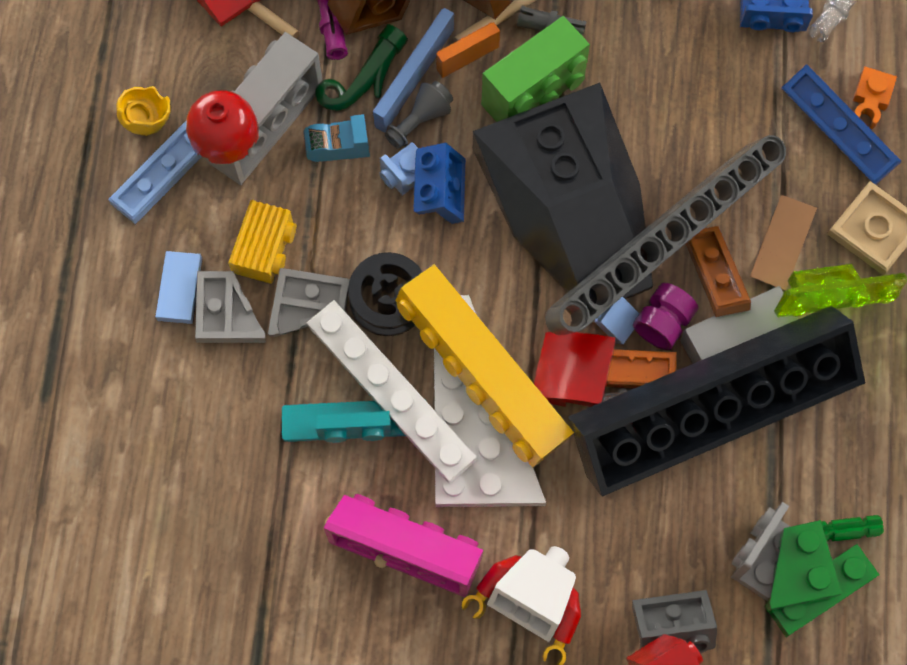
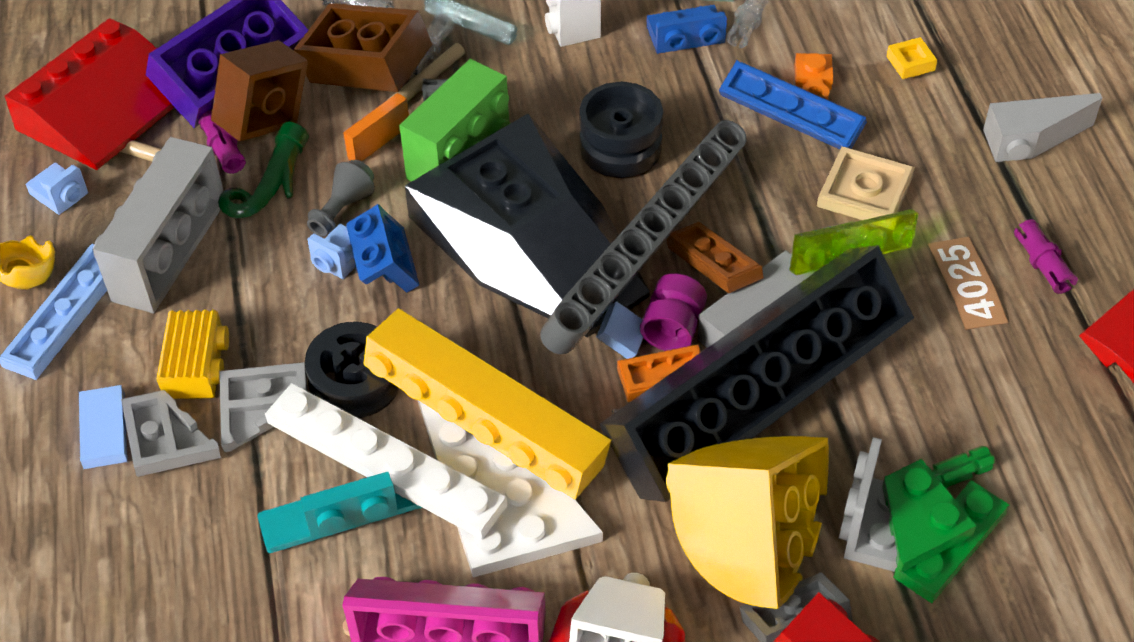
camera: 15 degrees left, 20 degrees down
red cylinder [186,90,259,164] -> none
dark azure leg [303,114,370,162] -> none
medium blue tile [373,8,454,133] -> none
red slope [534,332,616,407] -> none
medium nougat sticker [750,195,817,291] -> none
none -> light blue bracket [26,162,88,215]
none -> black wheel [579,81,663,178]
none -> yellow brick [666,436,829,609]

